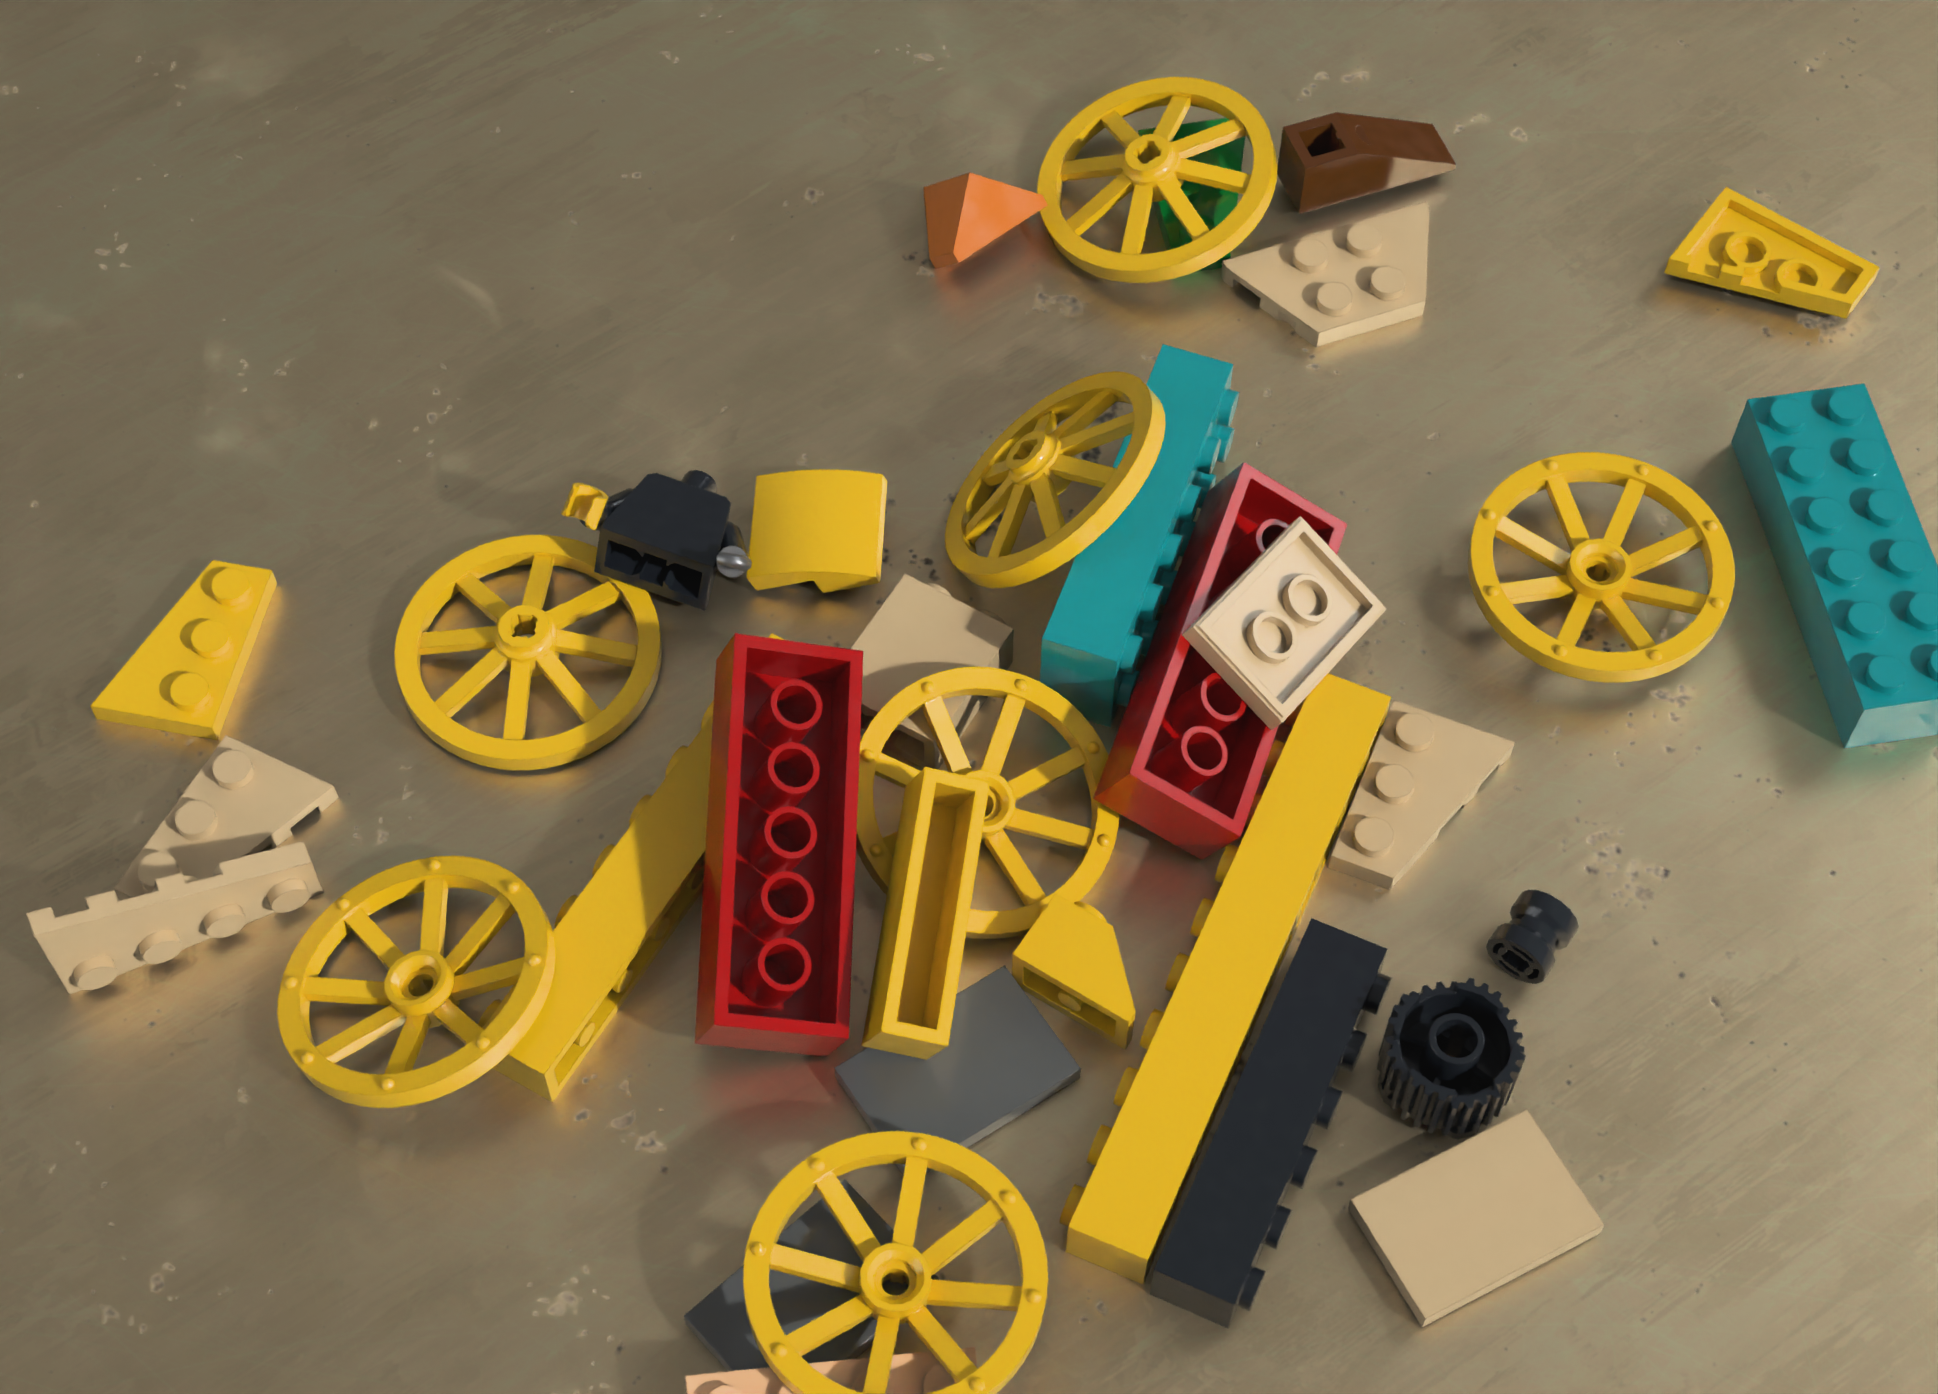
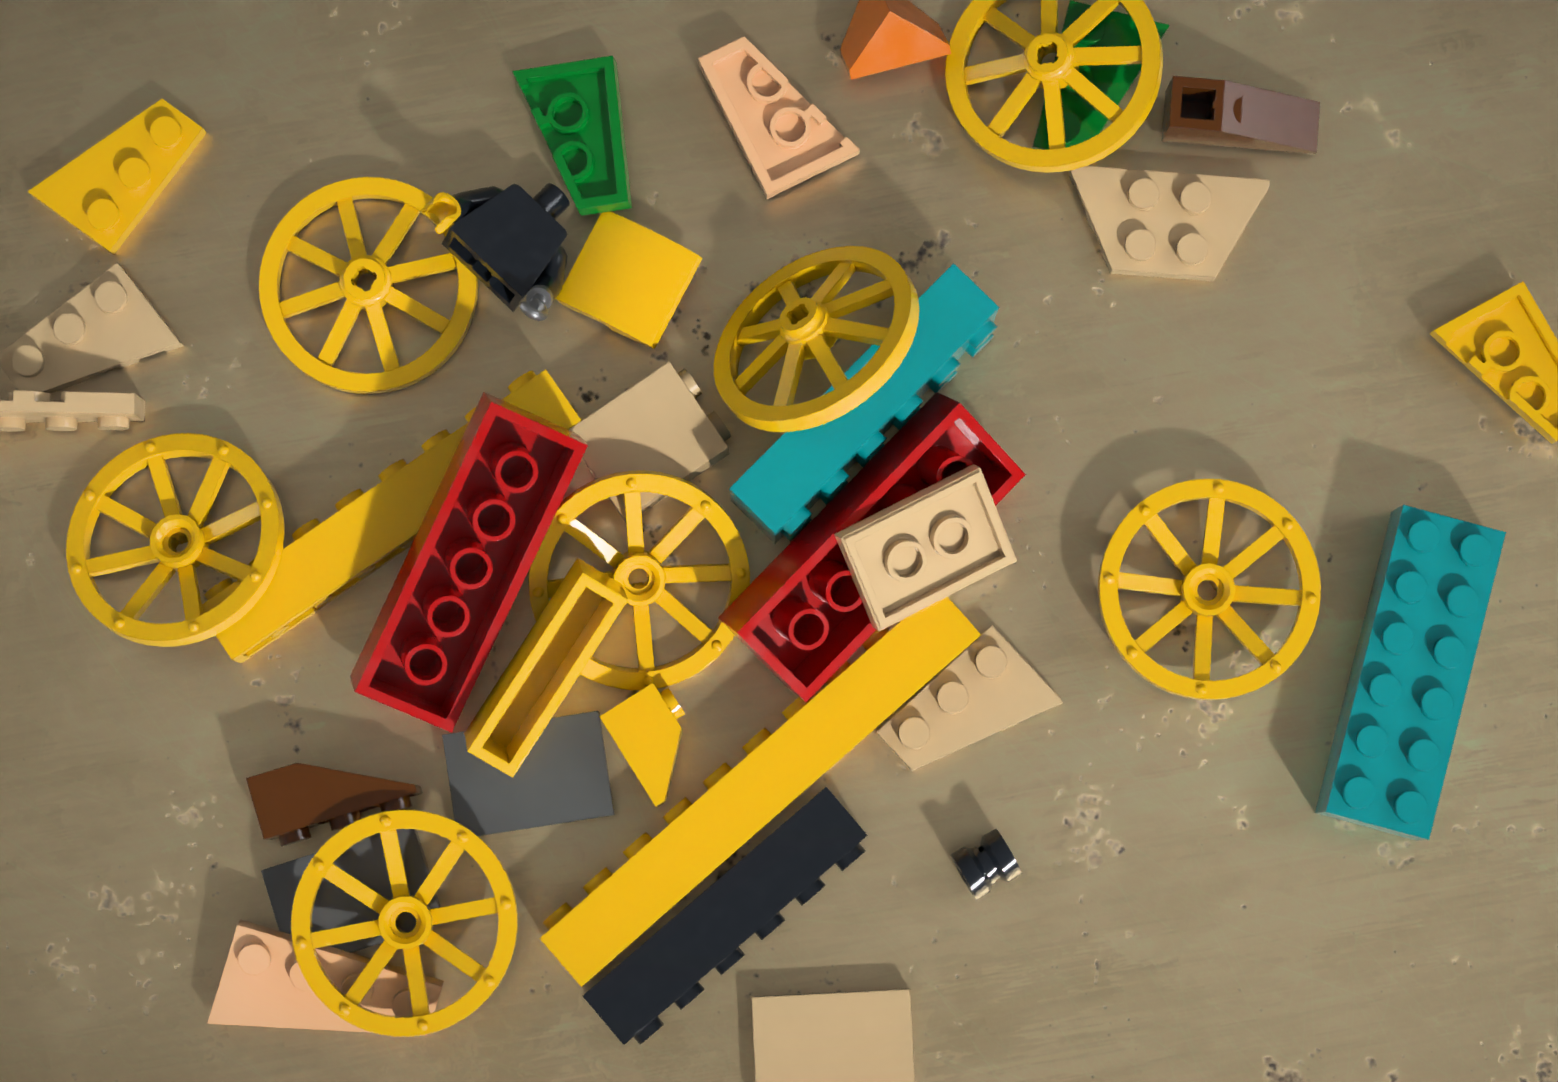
camera: 25 degrees right, 25 degrees up
black brick [1377,978,1526,1140] -> none
none -> reddish brown slope [246,763,423,847]
none -> green wing [512,55,632,216]
none -> light nougat wing [698,36,860,199]

